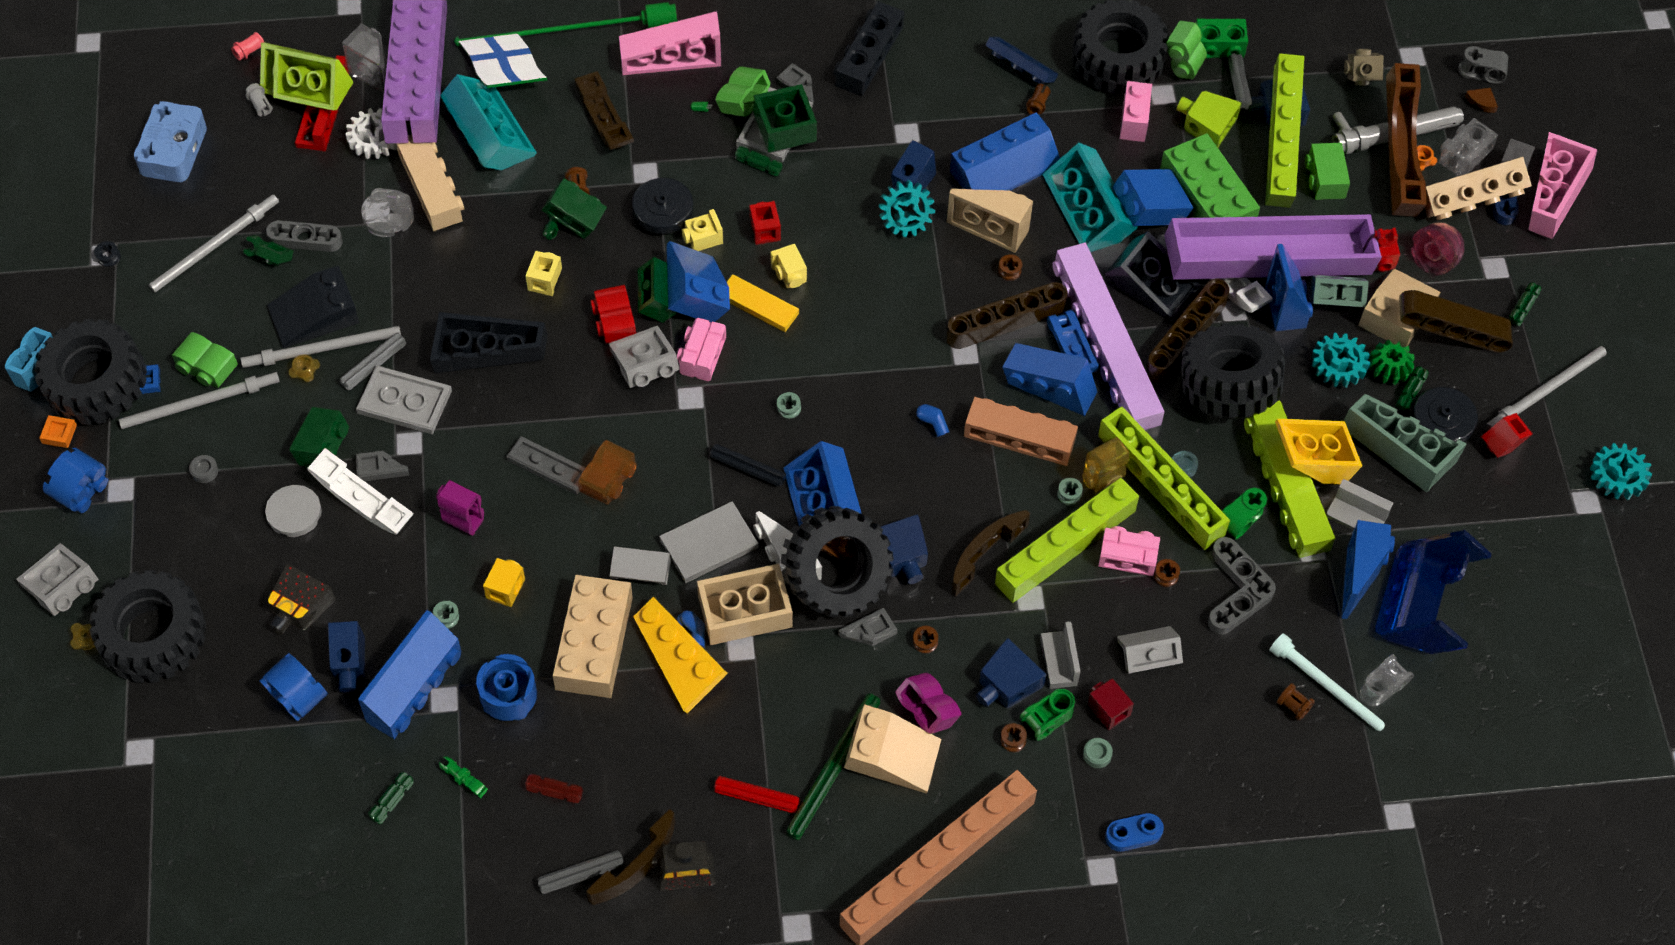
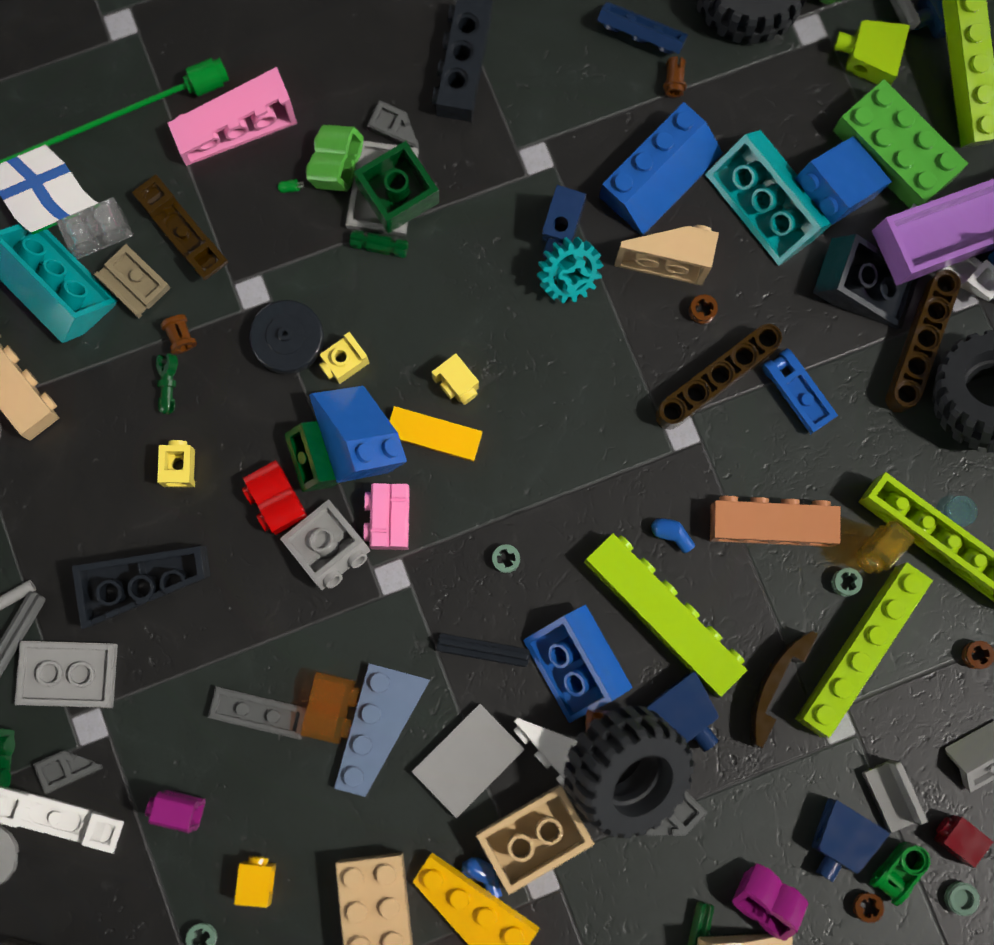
camera: 20 degrees left, 20 degrees up
dark green brick [541,178,607,239] -> none
light grey hinge [609,547,671,585] -> none
red brick [749,201,781,245] -> none
reddish brown bush [913,626,938,653] -> none
blue wedge [1003,343,1097,416] -> none
lavender brick [1053,243,1164,430] -> none
bright pink brick [1098,526,1160,576] -> none
bright pink brick [1120,81,1152,142] -> none
none -> clear brick [56,197,133,259]
none -> dark tan plate [94,244,170,318]
none -> sand blue wing [334,664,430,797]
none -> lime brick [584,533,747,697]

